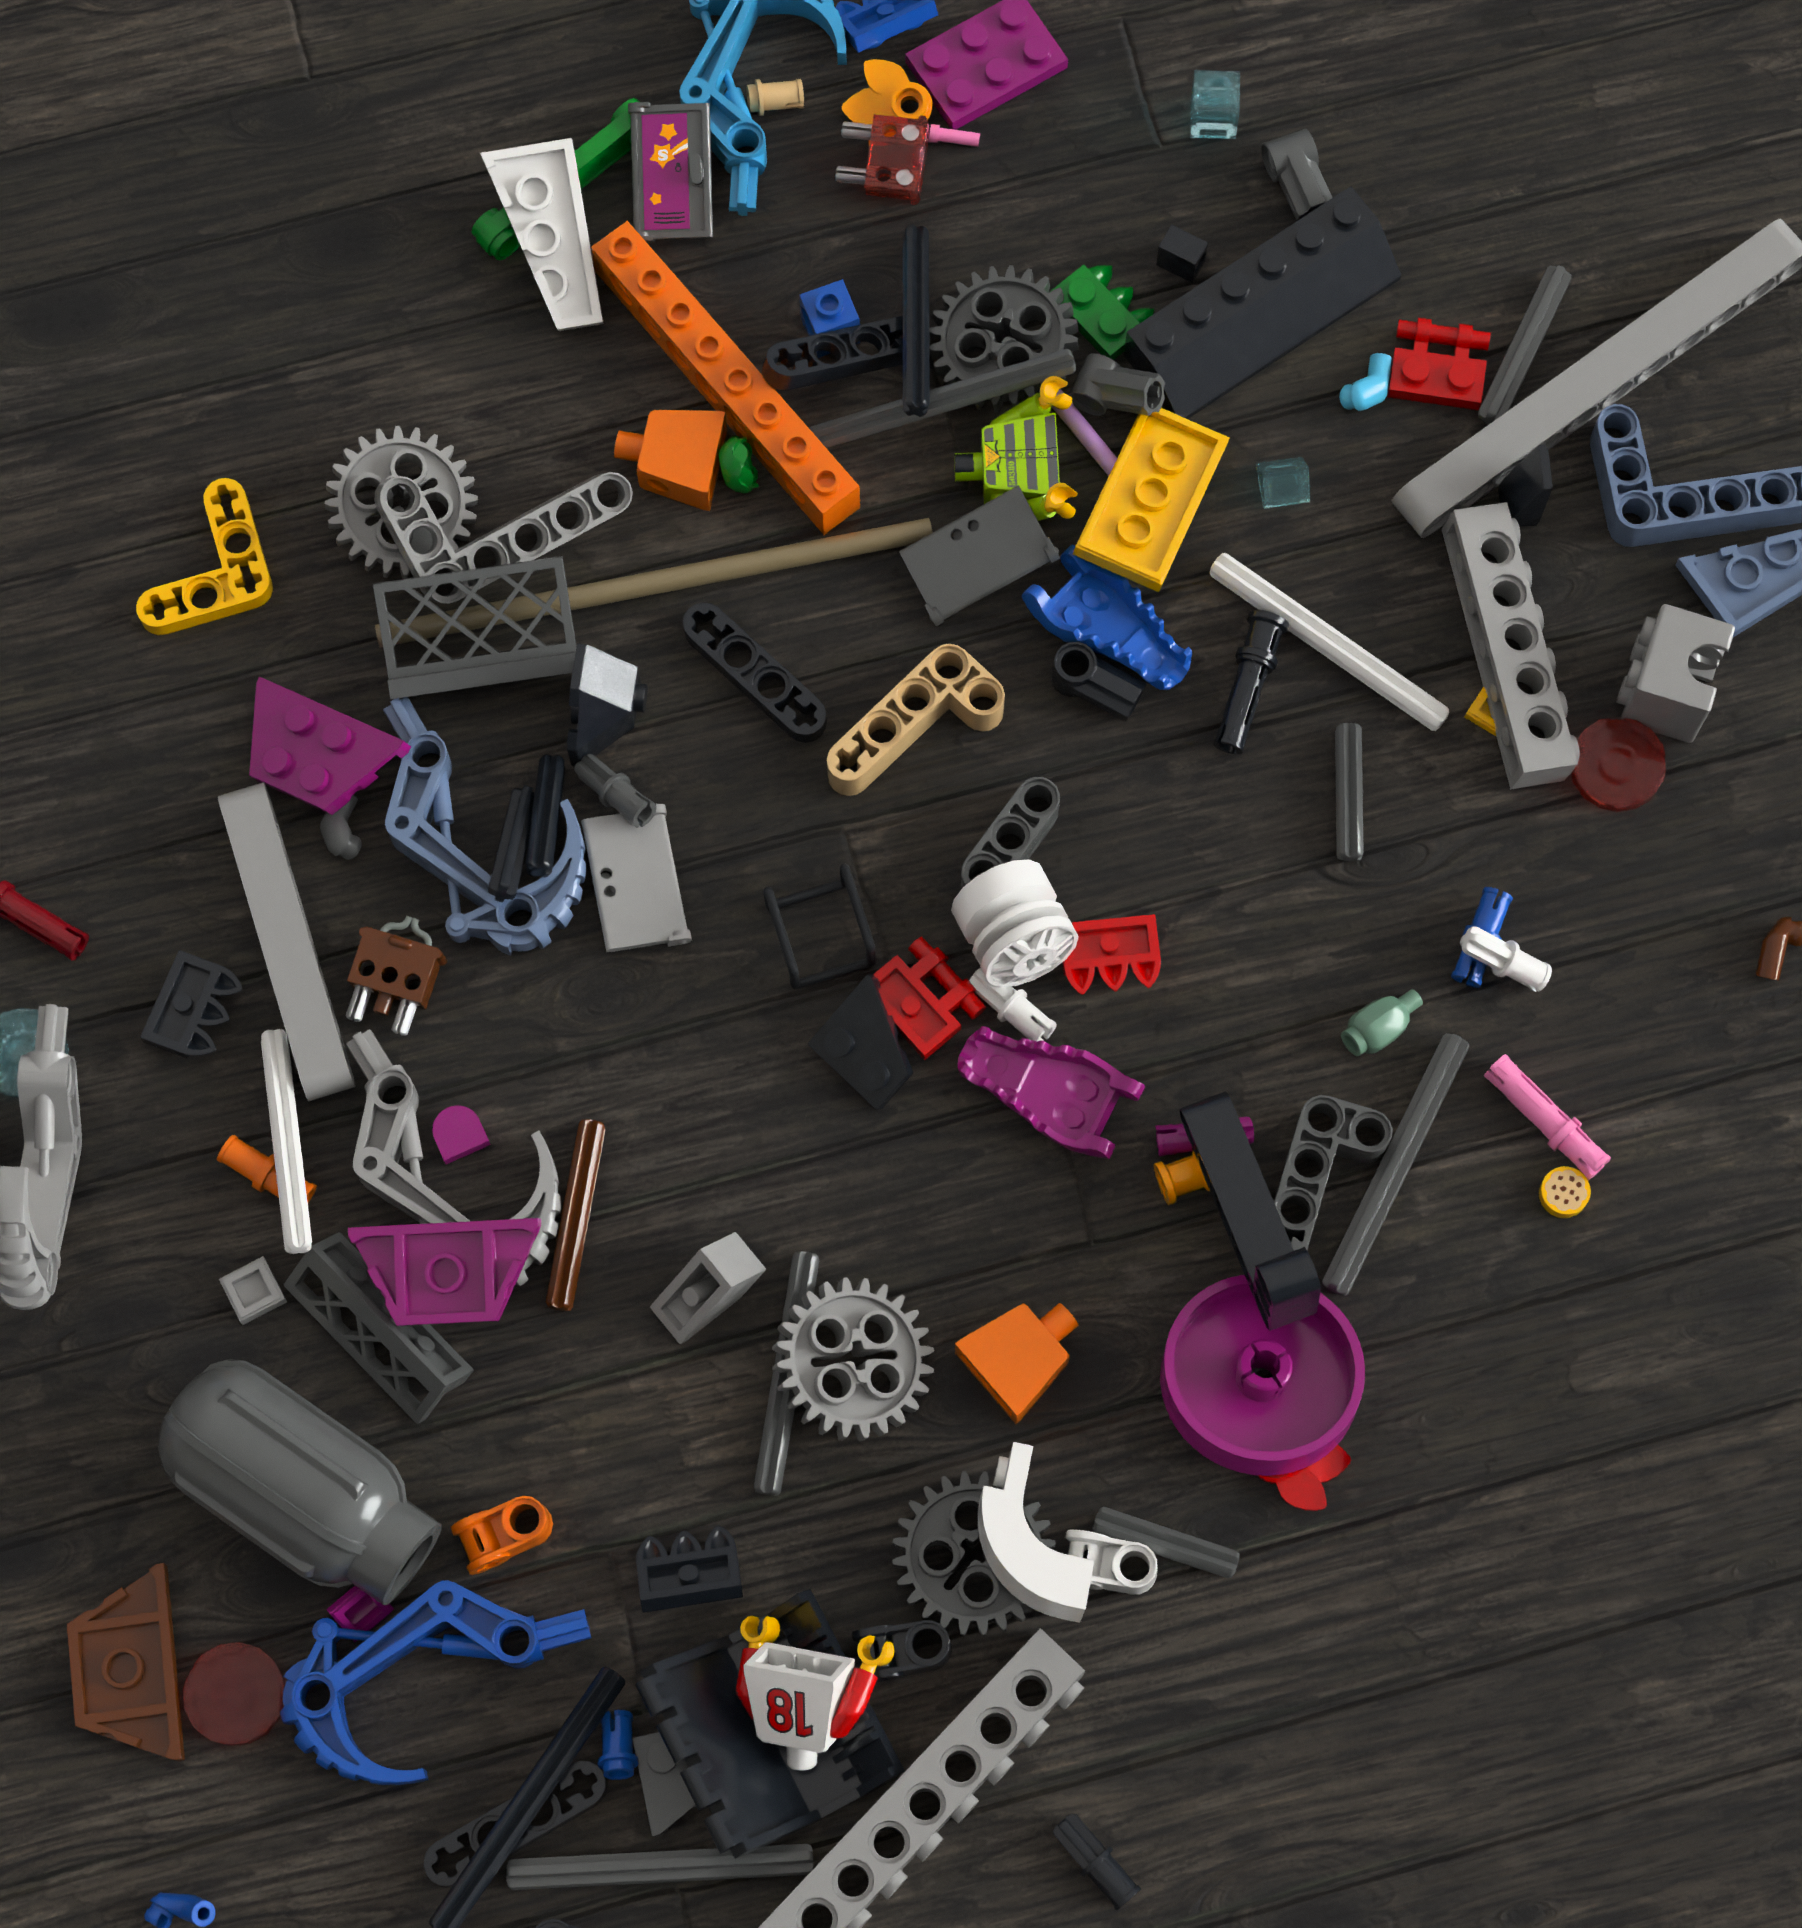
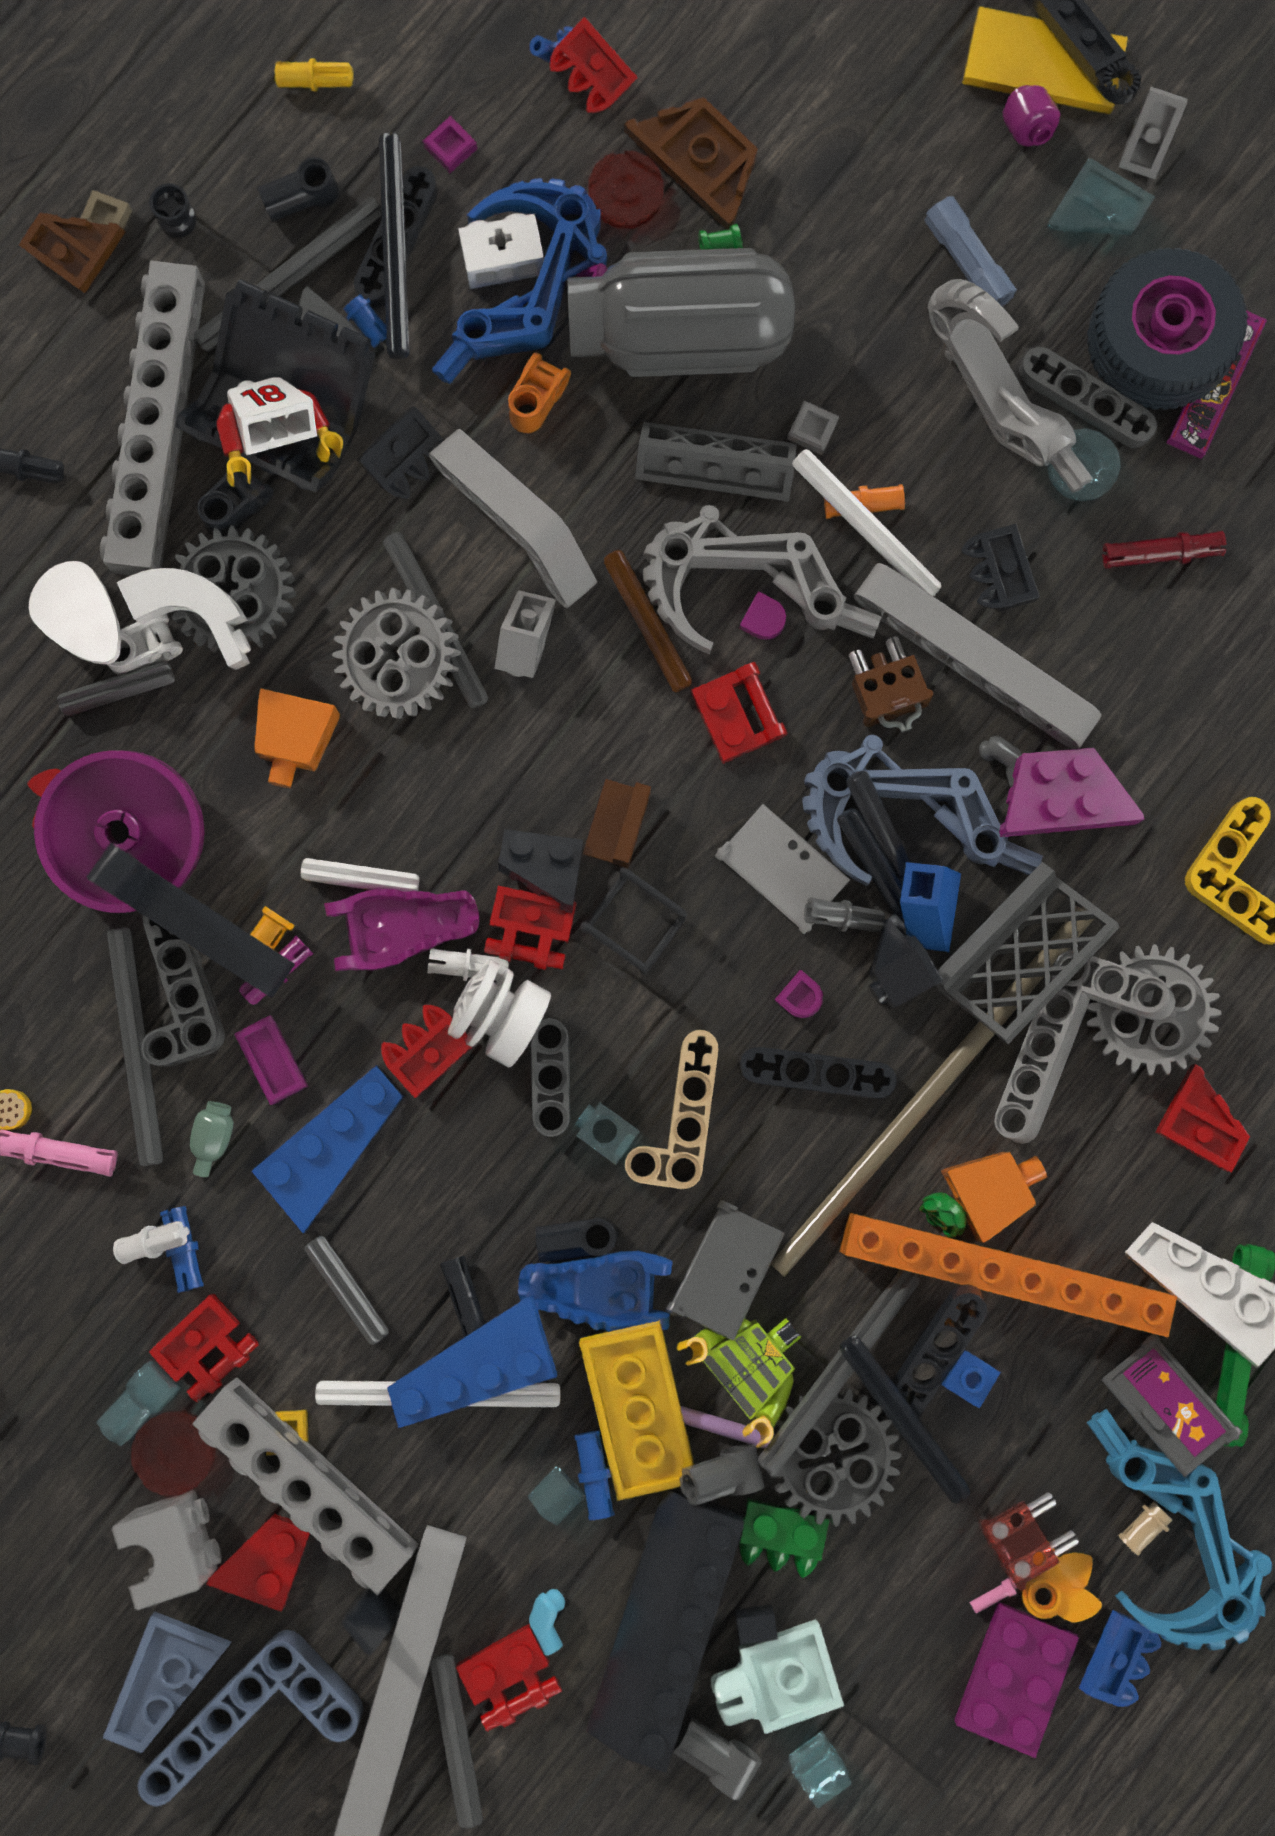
camera: 140 degrees right, 10 degrees up
magenta wing [348,1218,541,1326] -> none
none -> white shield [29,561,121,665]
none -> clear light blue piece [96,1359,182,1446]
none -> red plate [149,1293,259,1402]
none -> red wing [206,1514,311,1612]
none -> magenta tile [234,1015,309,1105]
none -> blue wing [252,1065,404,1233]
none -> white axle [301,858,419,892]
none -> blue wing [387,1295,558,1428]
none -> magenta tile [423,116,477,174]
none -> light grey beam [429,429,597,609]
none -> white brick [458,213,544,289]
none -> red plate [550,17,638,113]
none -> blue pin [574,1430,615,1520]
none -> clear light blue brick [575,1103,640,1164]
none -> reddish brown panel [583,779,651,868]
none -> red plate [691,662,788,764]
none -> green bush [698,224,743,250]
none -> light aqua plate [711,1619,844,1734]
none -> magenta tile [774,969,823,1018]
none -> blue slope [900,862,961,952]
none -> red wing [1155,1064,1250,1173]

